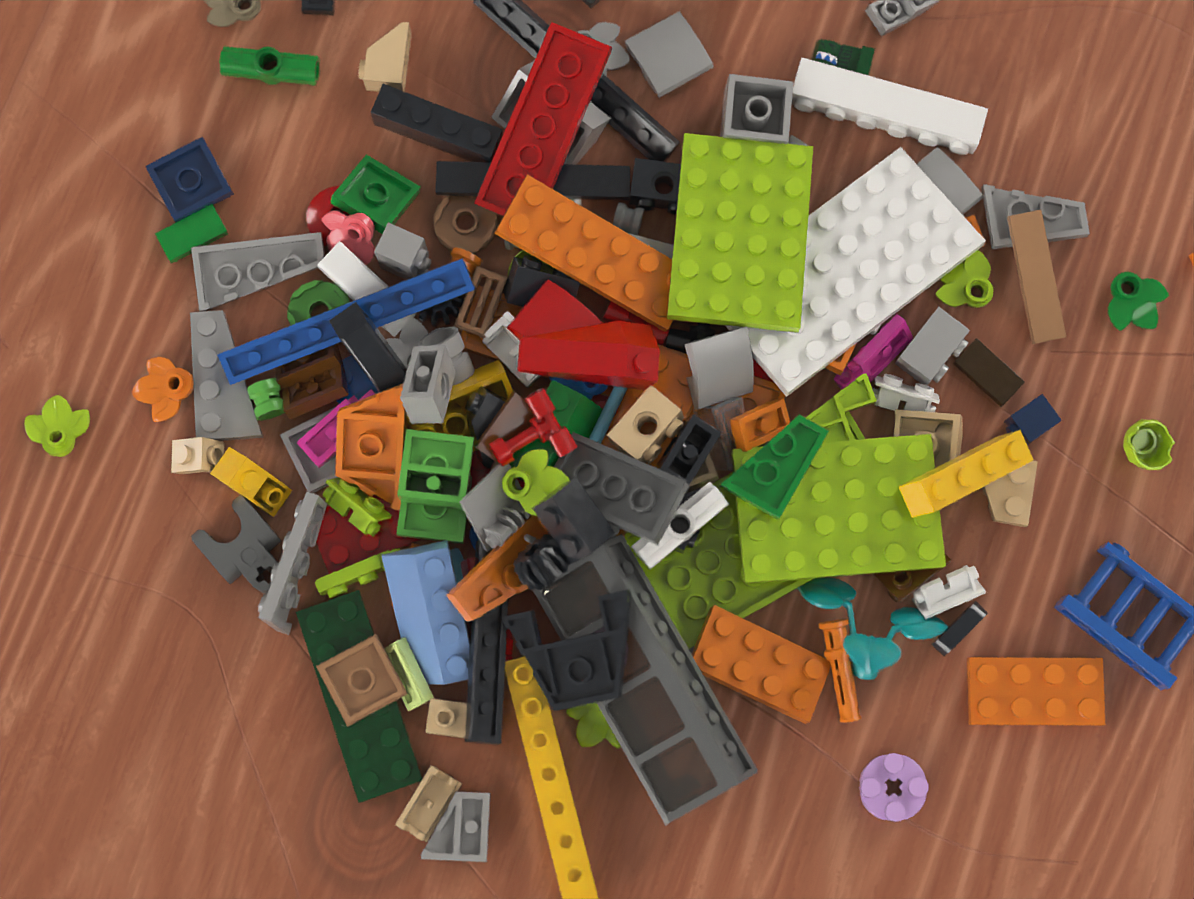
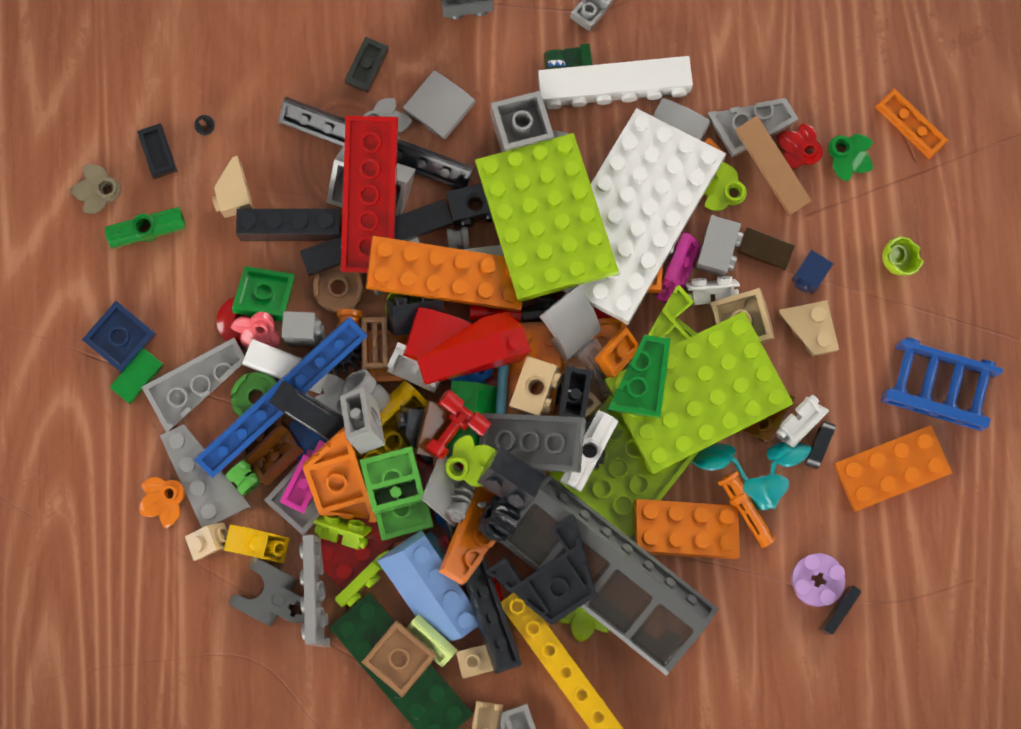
camera: 20 degrees left, 0 degrees up
lime plate [24,395,90,457] -> none
yellow brick [899,430,1034,518] -> none
none -> red plate [776,124,823,169]
none -> black tile [819,585,861,635]

